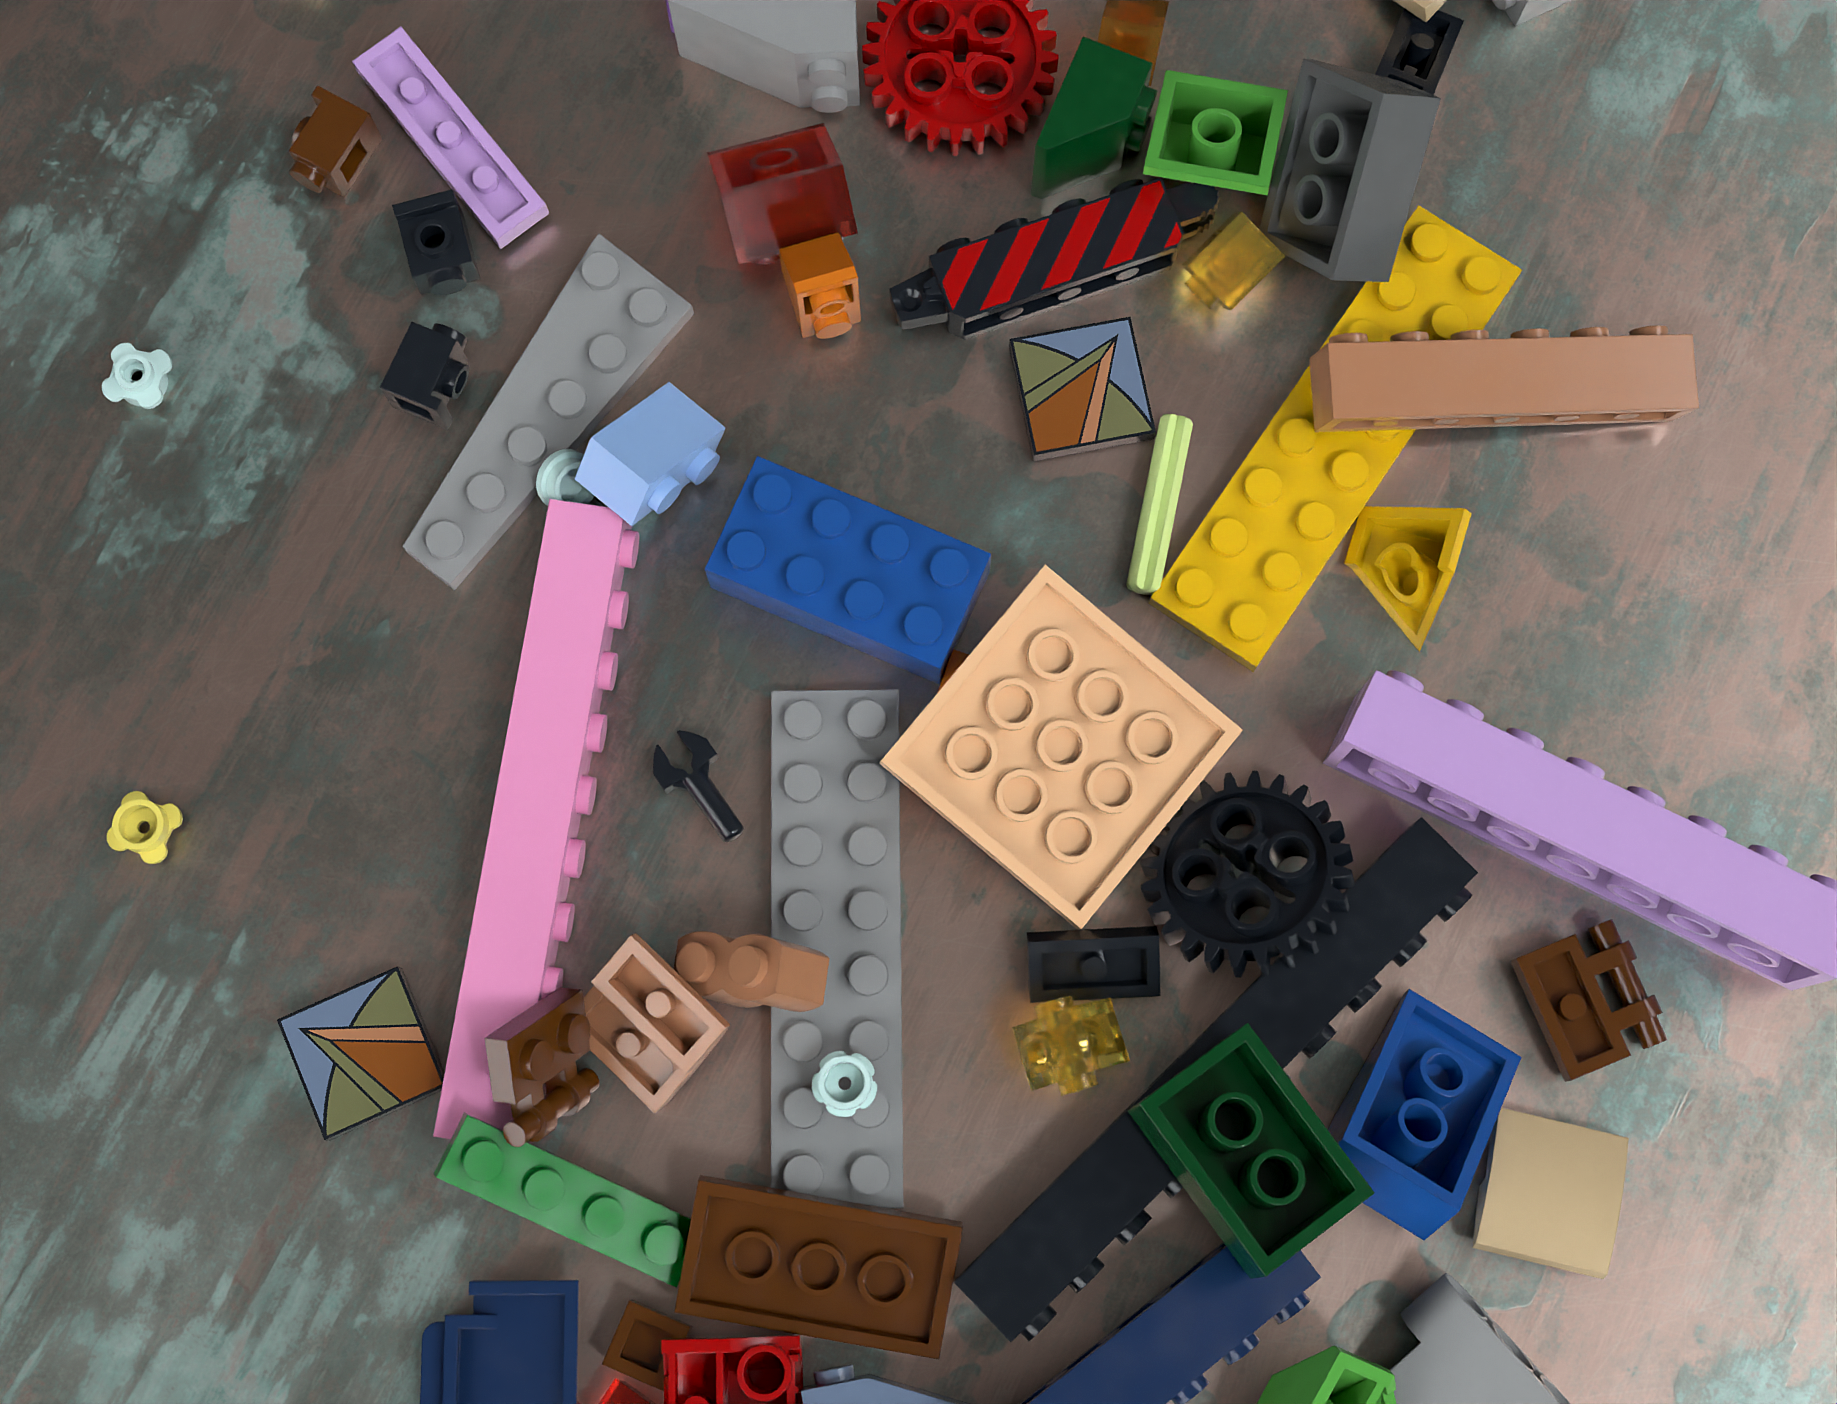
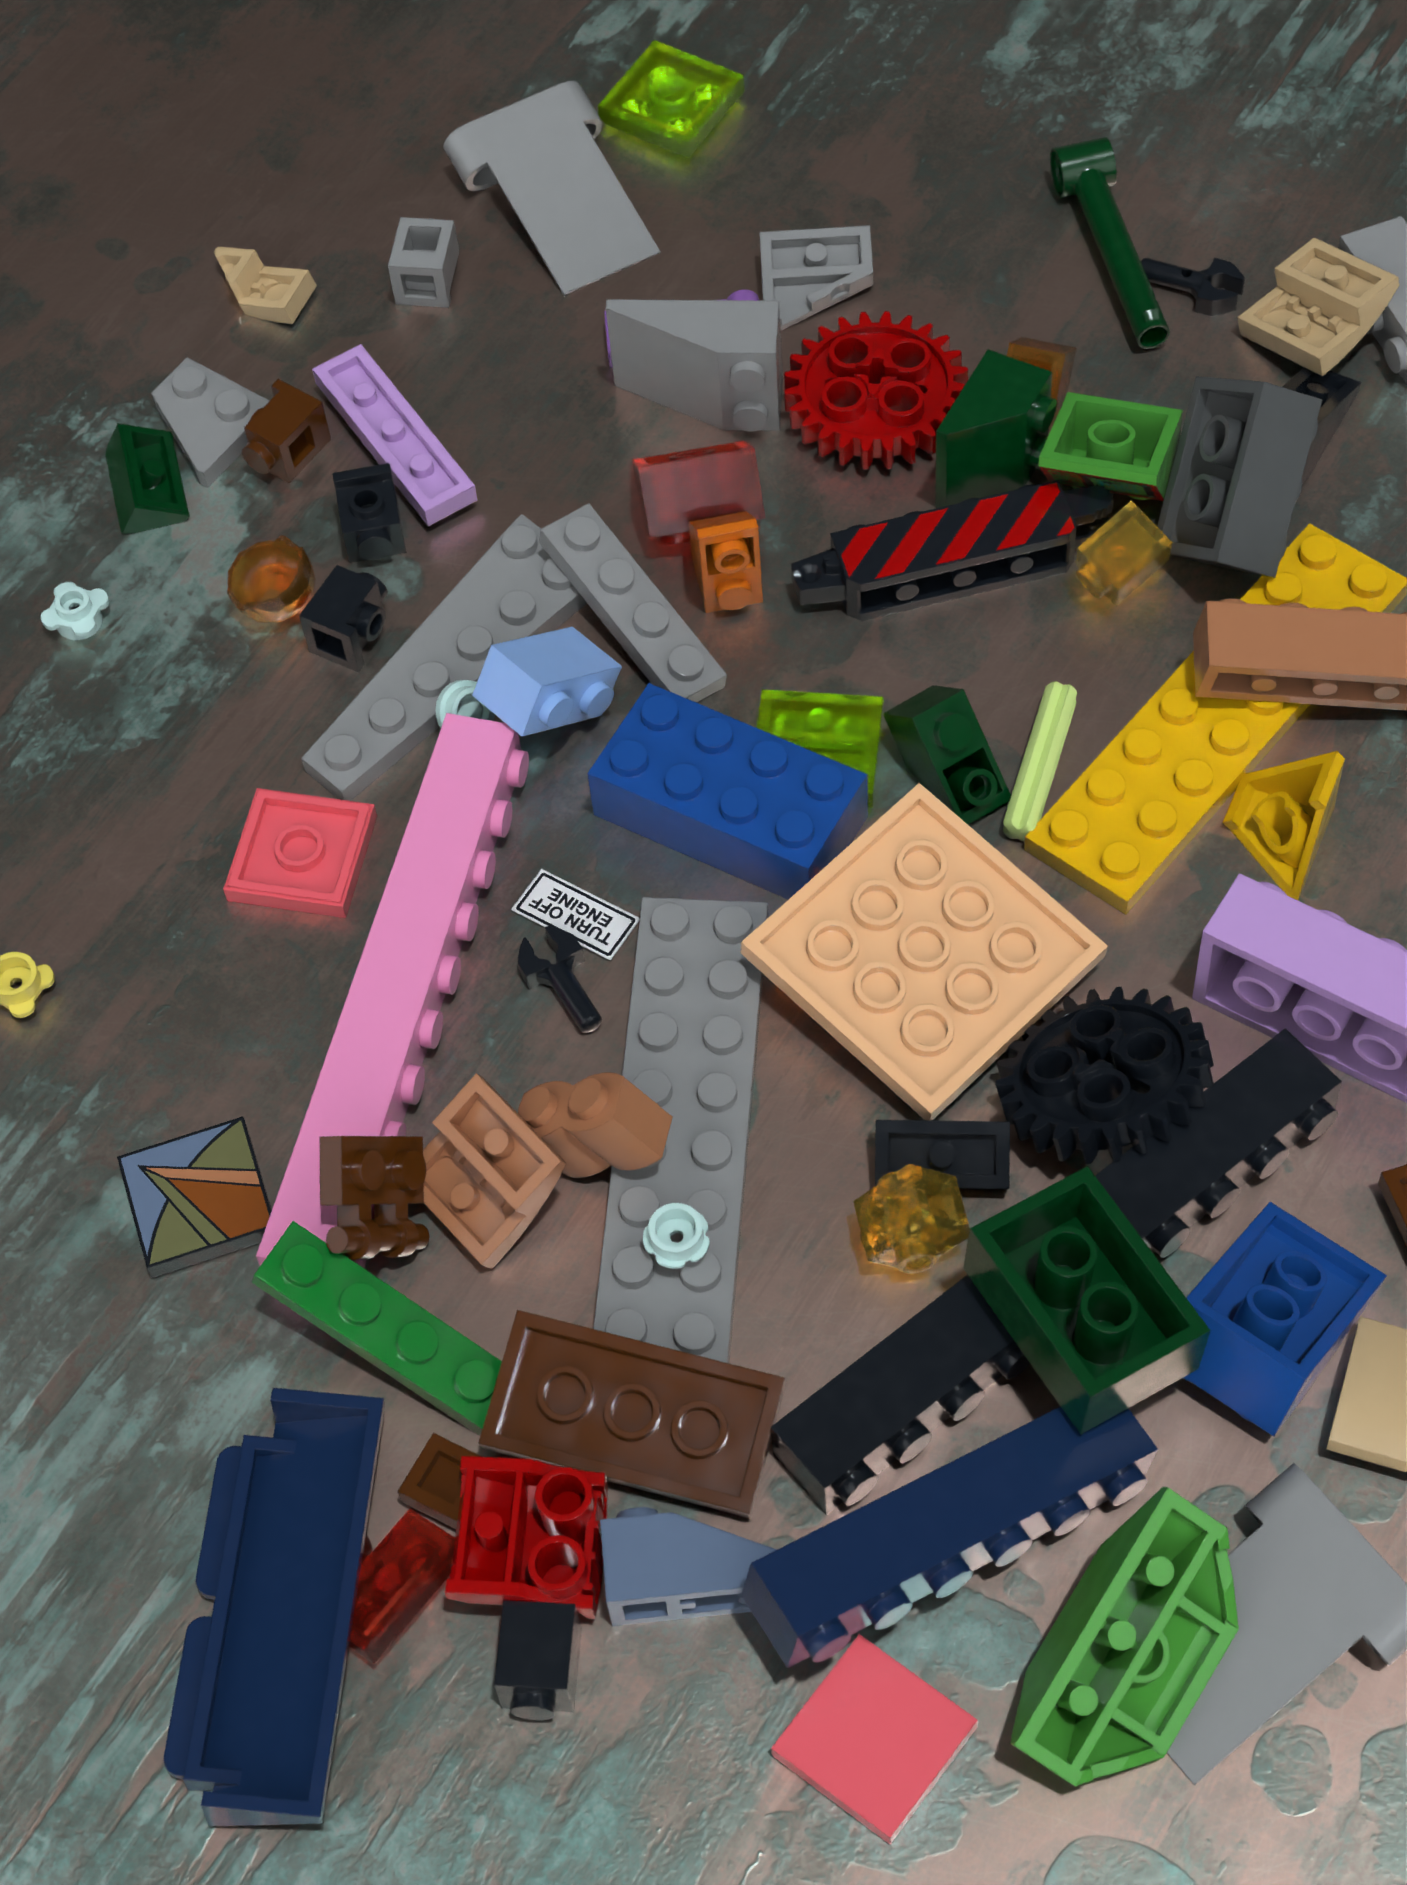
camera: 10 degrees right, 20 degrees down
tile [1009,316,1156,462] -> none
none -> dark green slope [105,423,189,534]
none -> light grey wing [151,357,269,488]
none -> coral tile [223,788,377,918]
none -> clear orange hair [227,535,316,623]
none -> white sticker [511,869,640,961]
none -> light grey plate [539,504,727,703]
none -> clear neon green wing [757,689,883,808]
none -> dark green slope [883,685,1011,825]

